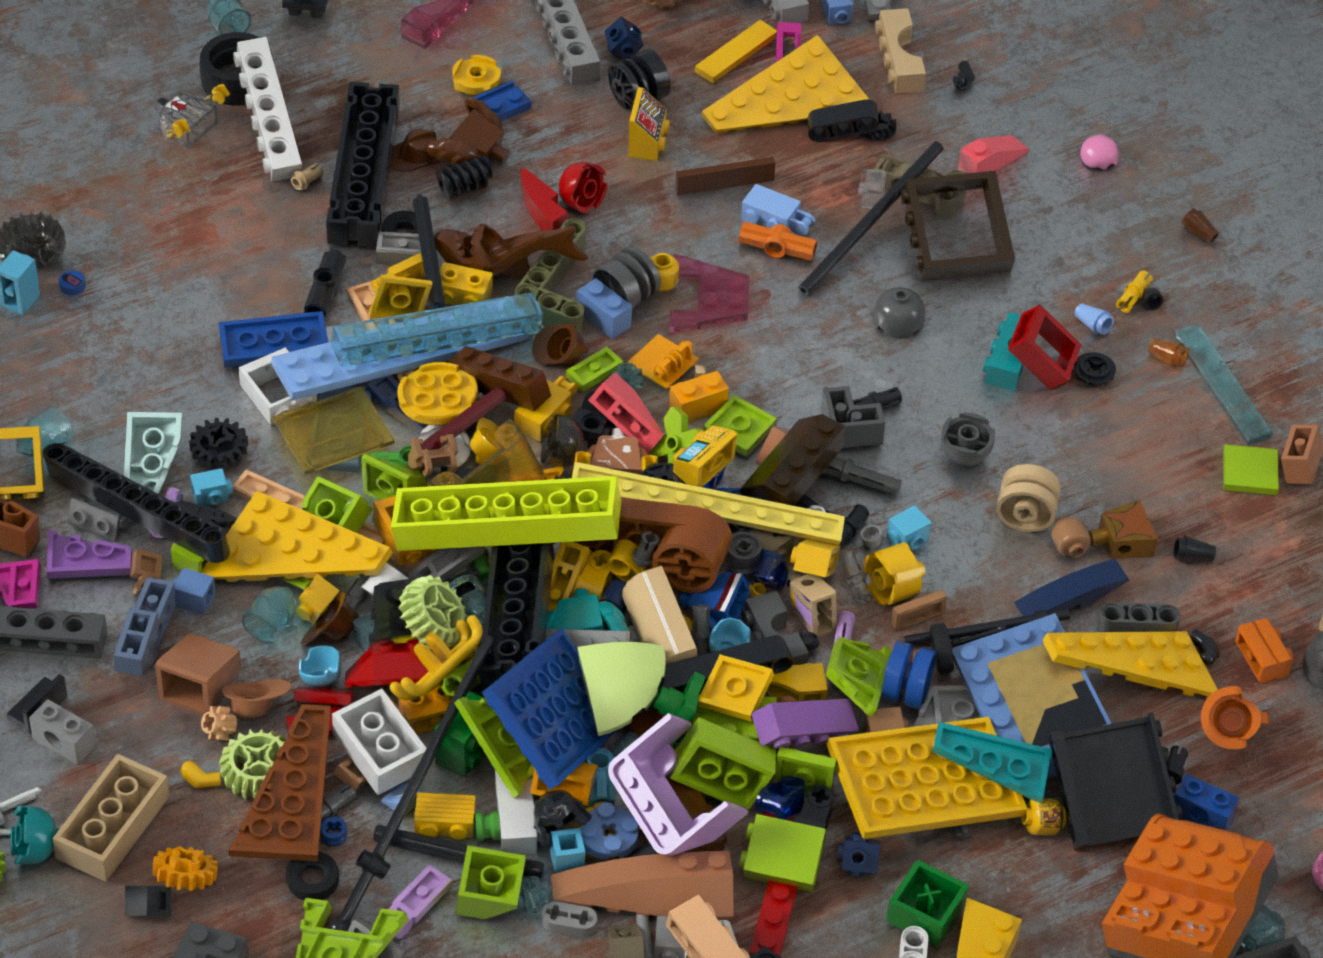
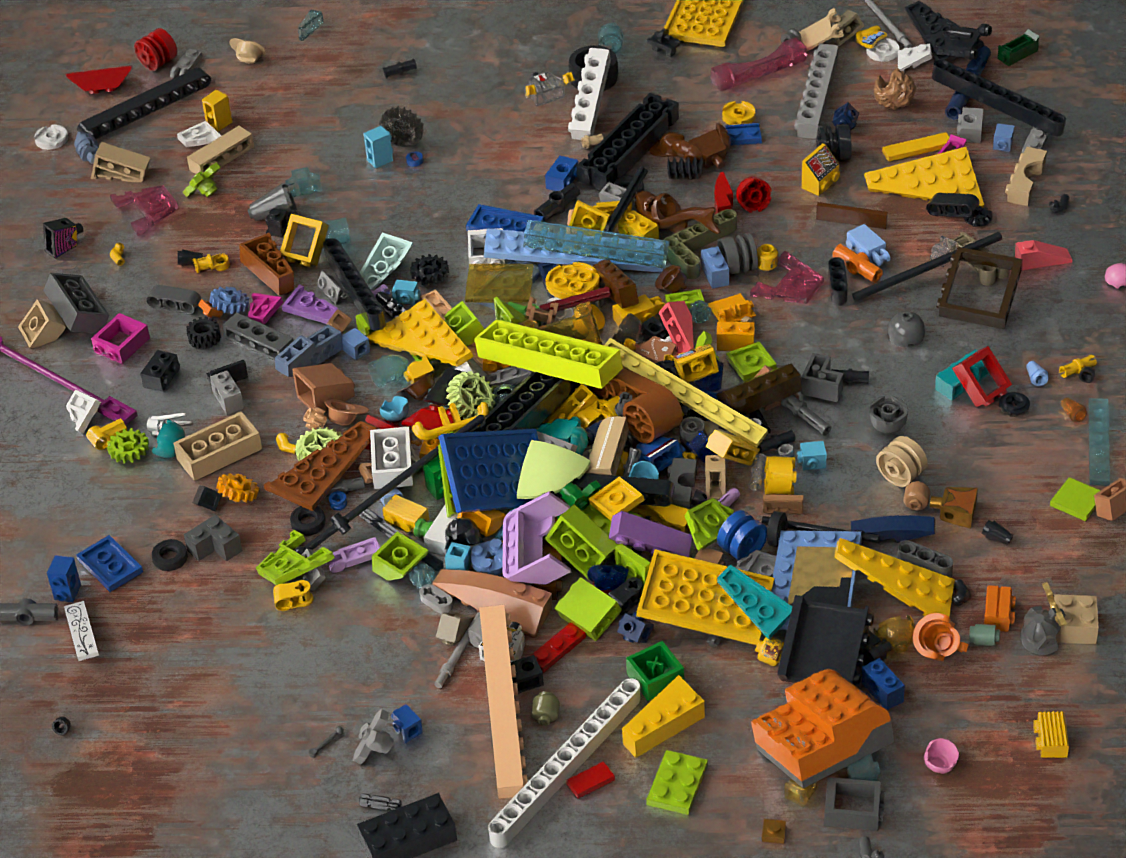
camera: 35 degrees right, 5 degrees down
none -> blue brick [545,155,579,191]
none -> black beam [828,257,848,306]
none -> clear yellow cylinder [873,615,915,654]
none -> sand green brick [969,624,1000,646]

